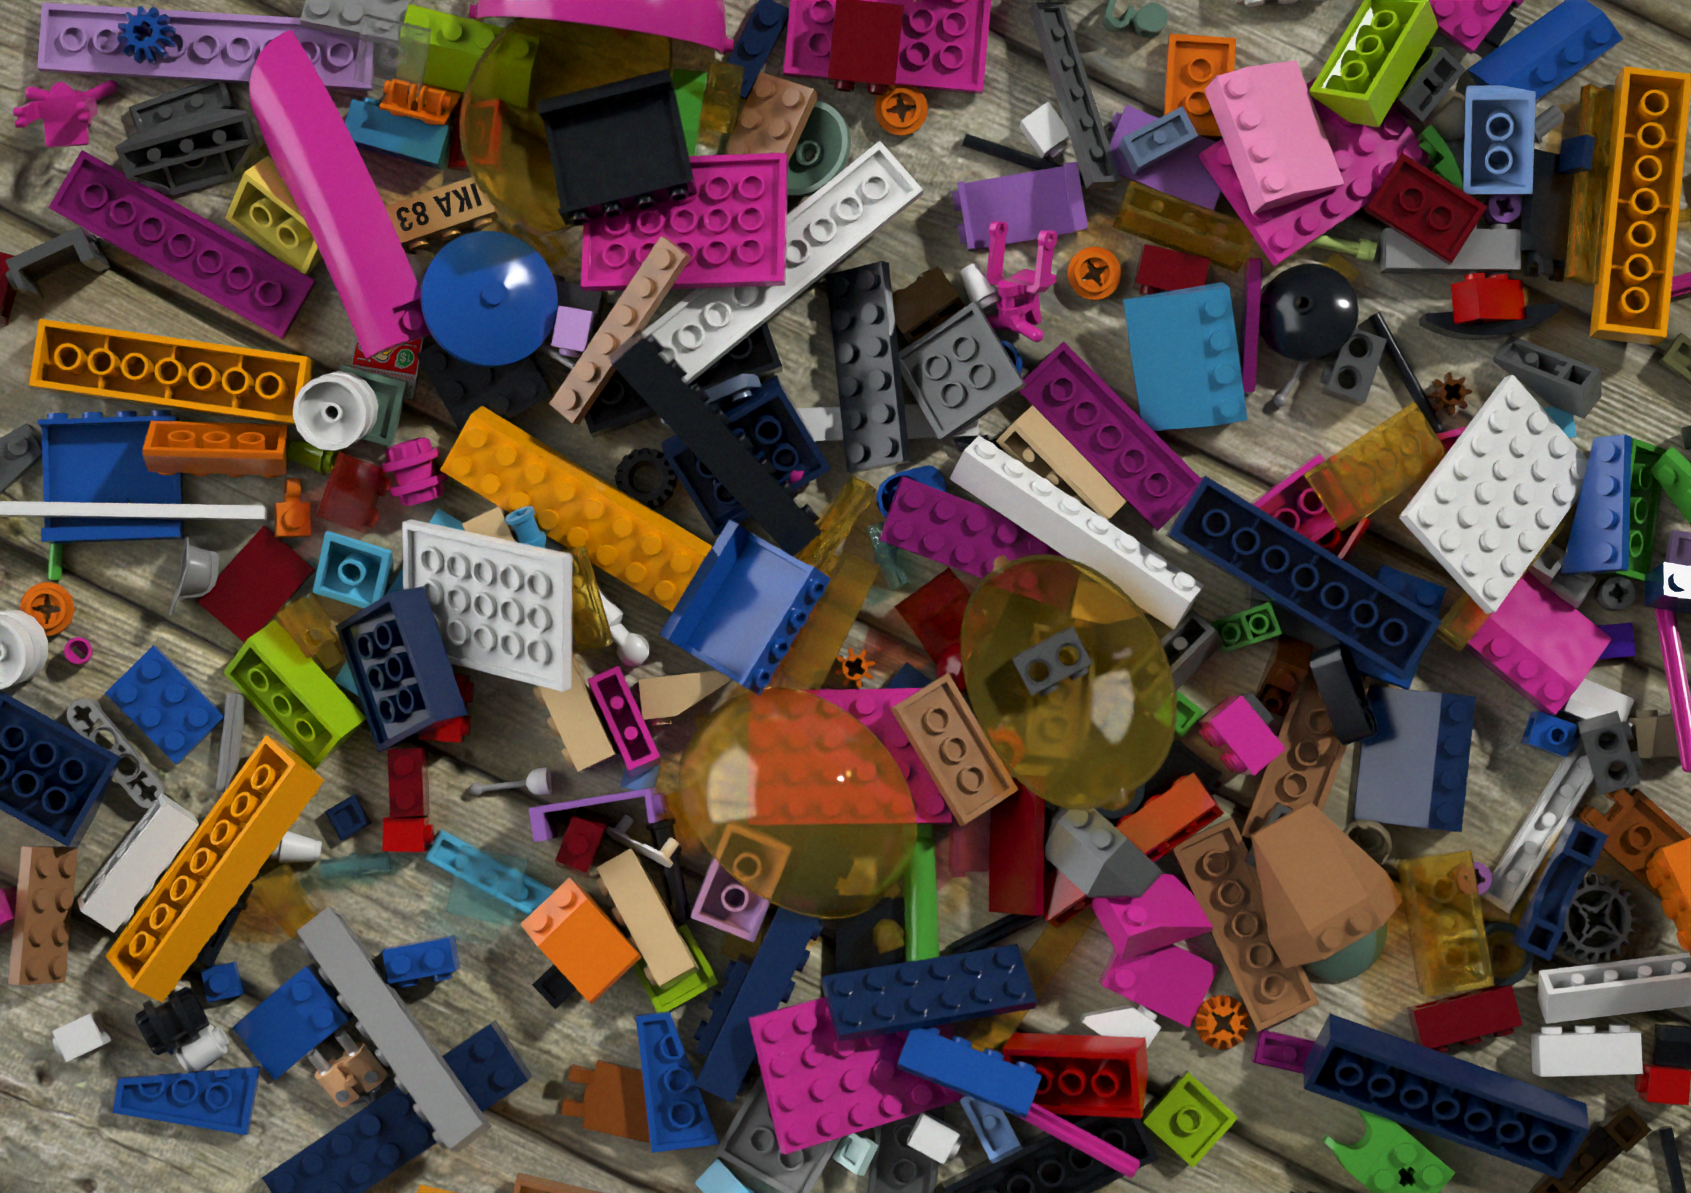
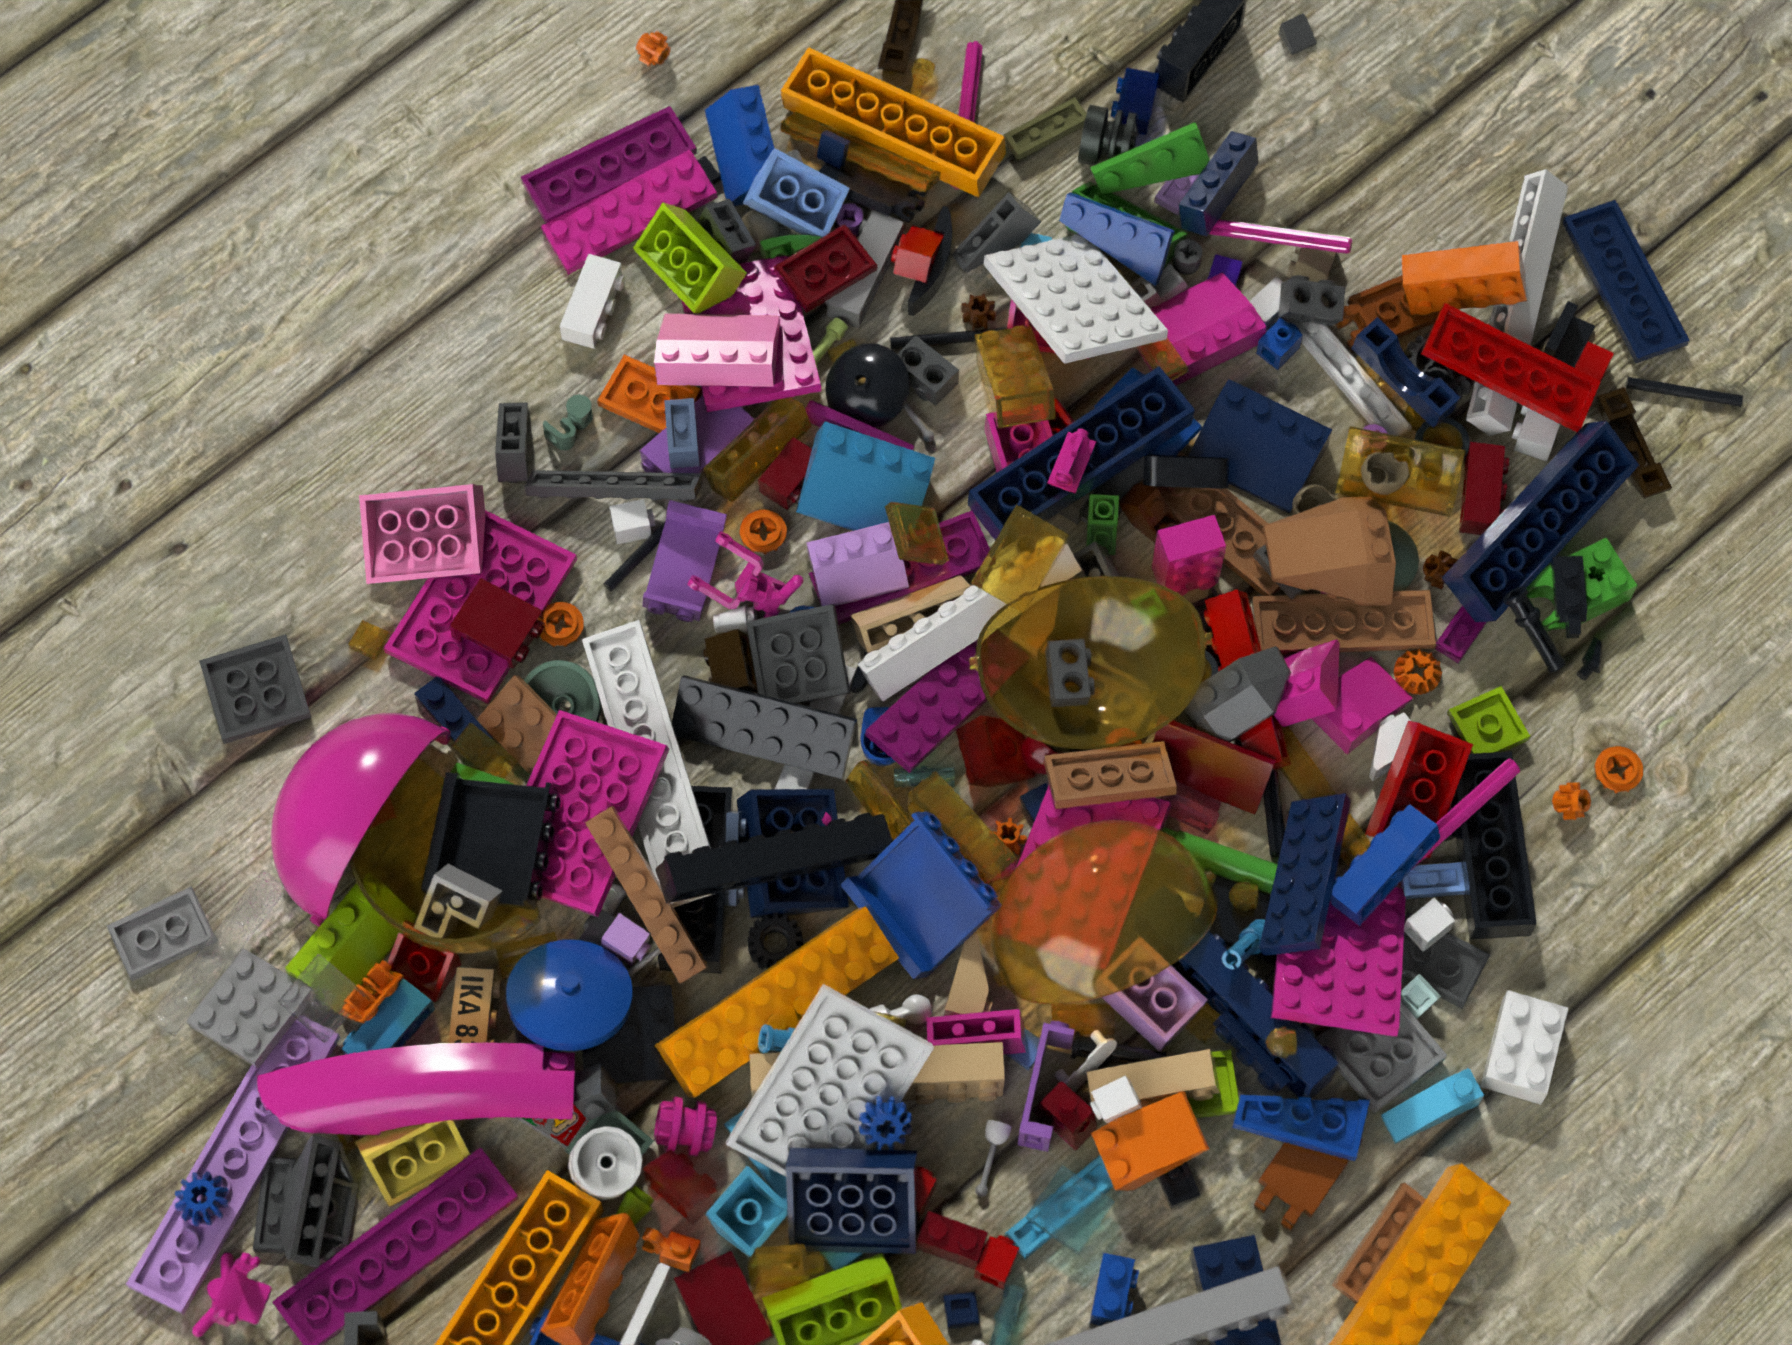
camera: 65 degrees left, 20 degrees down
none -> light grey brick [414,864,503,941]
none -> dark grey brick [573,1063,616,1121]
none -> lavender slope [807,521,909,606]
none -> blue gear [859,1096,912,1151]
none -> clear yellow tile [885,502,949,565]
none -> clear yellow slope [971,504,1071,614]
none -> dark pink hinge [1047,429,1096,494]
none -> white brick [1090,1076,1143,1123]
none -> dark azure pin [1222,919,1265,969]
none -> clear yellow plate [1266,1026,1297,1058]
none -> dark tan hair [1361,452,1410,495]
none -> red plate [1421,303,1601,432]
none -> reddish brown gear [1423,550,1458,590]
none -> black pin [1502,586,1566,672]
none -> black hinge [1551,556,1587,639]

